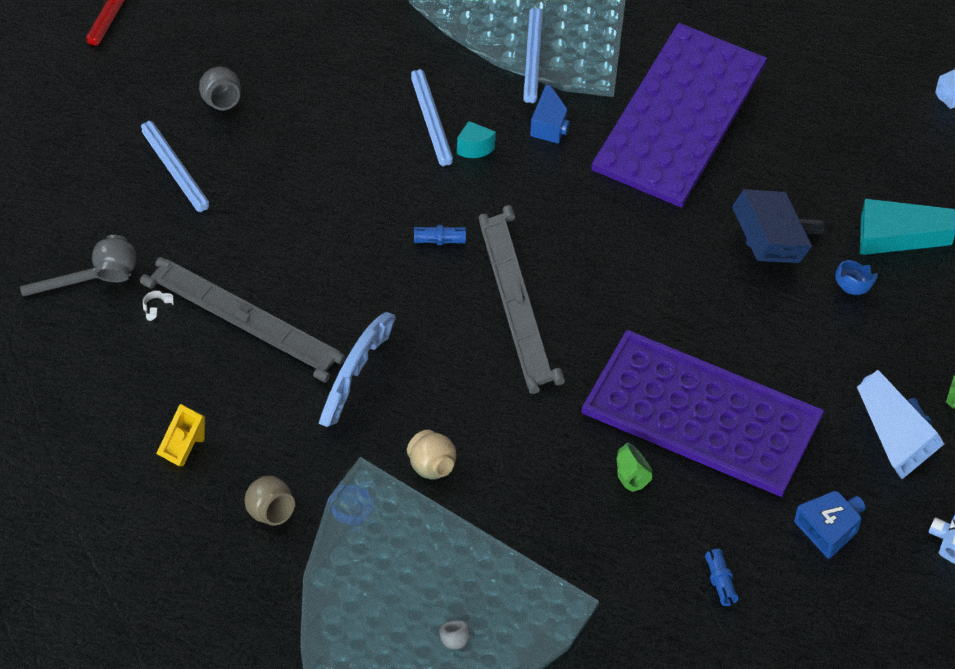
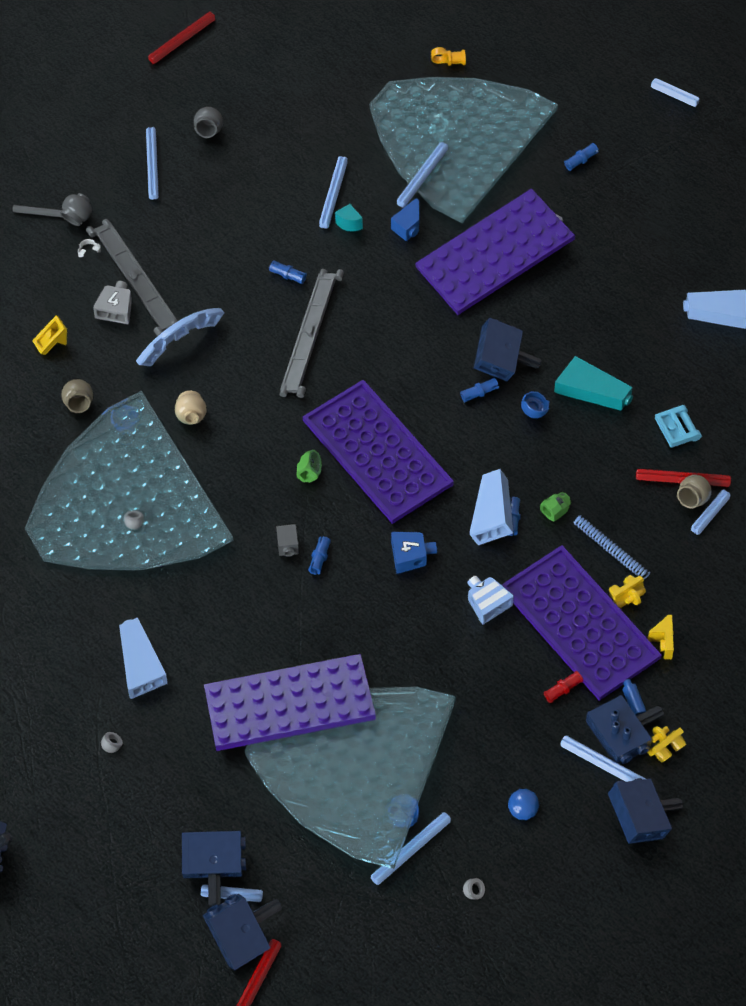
camera: 30 degrees right, 5 degrees up
none -> light grey torso [93,281,132,324]
none -> dark grey brick [276,524,299,556]
none -> blue pin [460,378,499,402]

